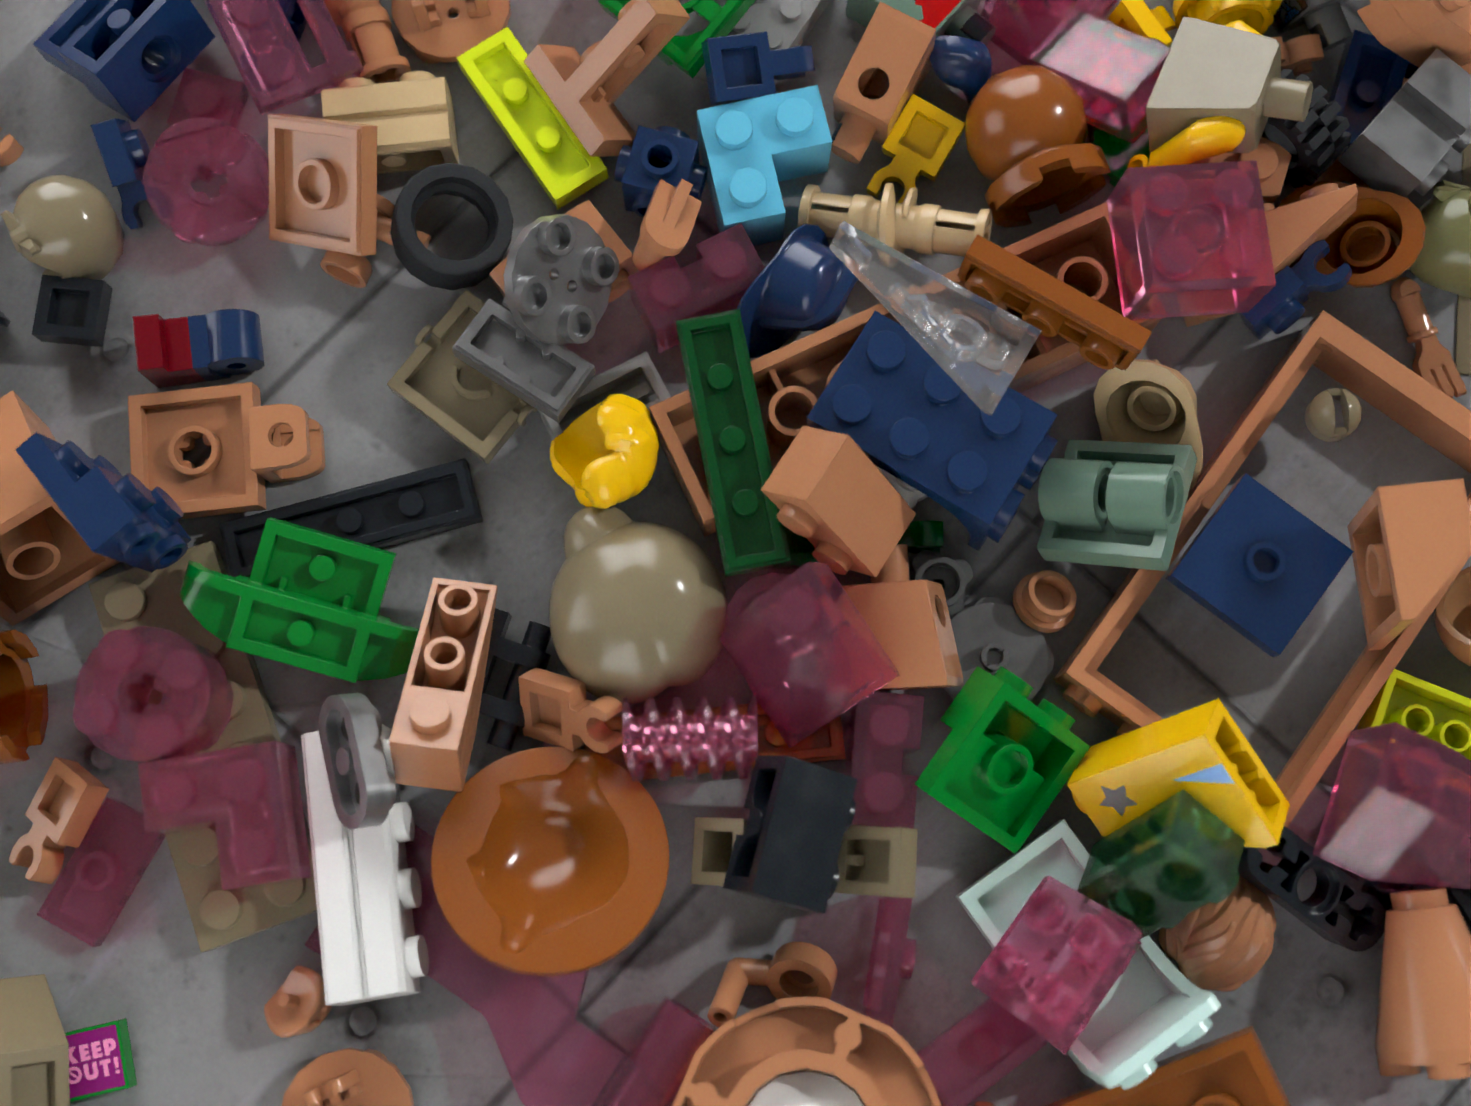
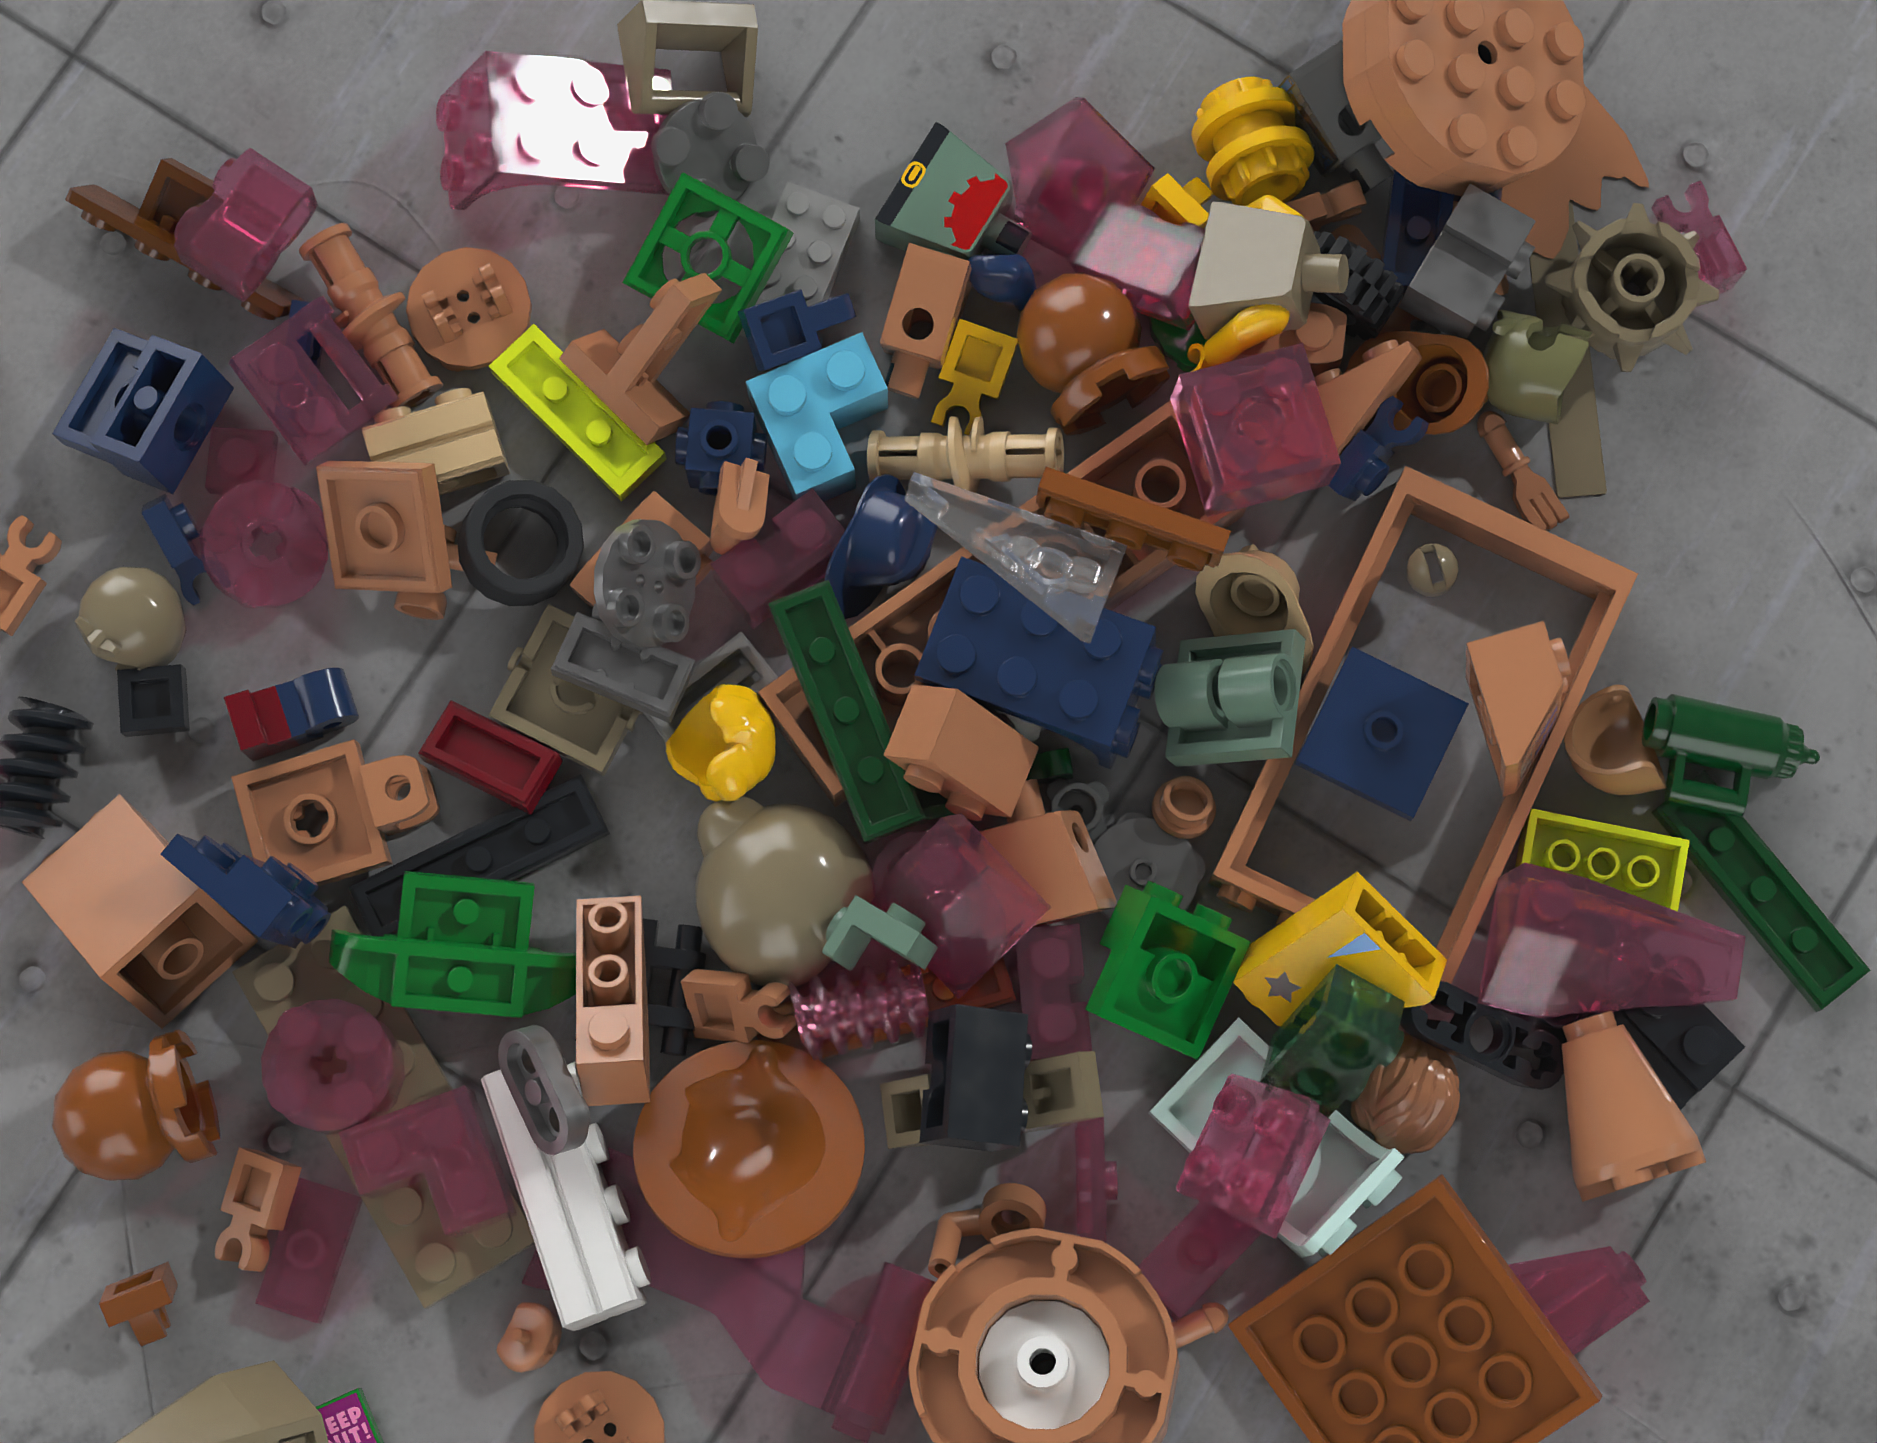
camera: 10 degrees left, 0 degrees up
none -> dark red tile [418,700,563,815]
none -> sand green bracket [822,895,938,971]

